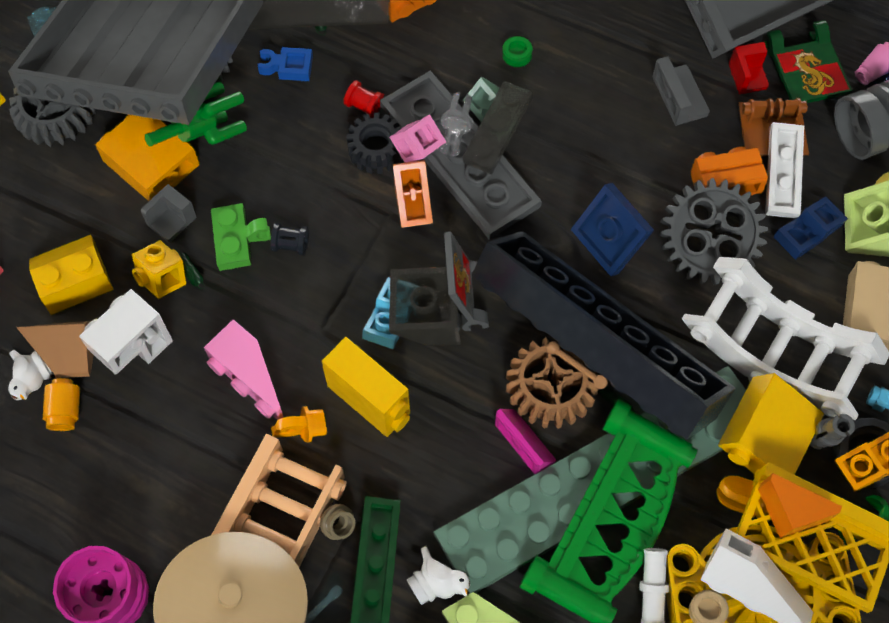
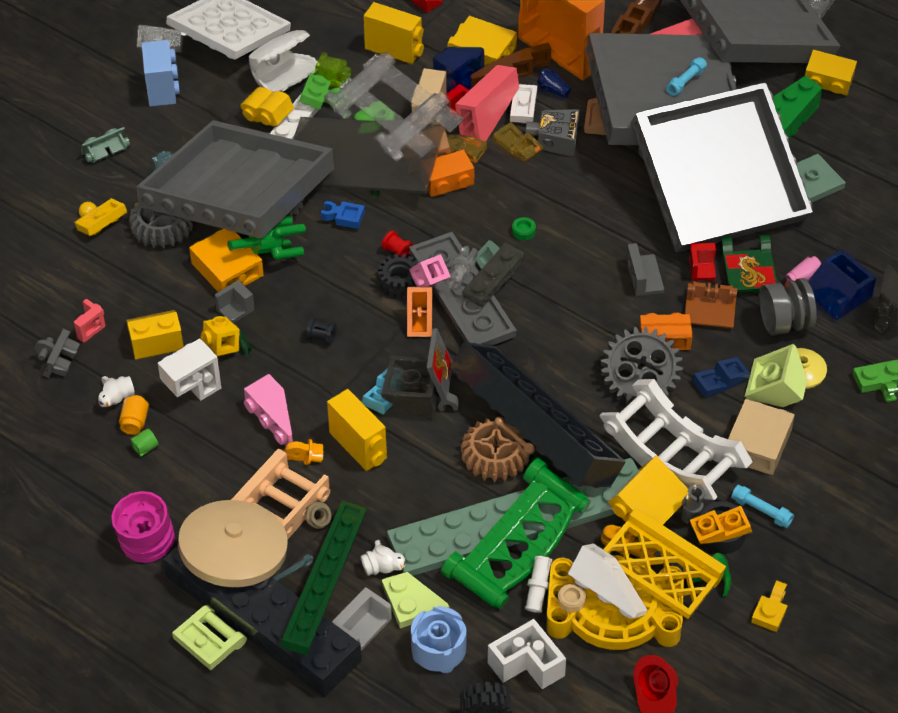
camera: 10 degrees right, 15 degrees down
medium nougat slope [16,321,94,378] -> none
bright green plate [211,203,271,271] -> none
dark pink slope [495,409,556,474] -> none
dark blue tile [571,183,654,276] -> none
orange slope [758,473,842,538] -> none
white plate [765,122,804,218] -> none
none -> bright green hose [130,428,159,456]

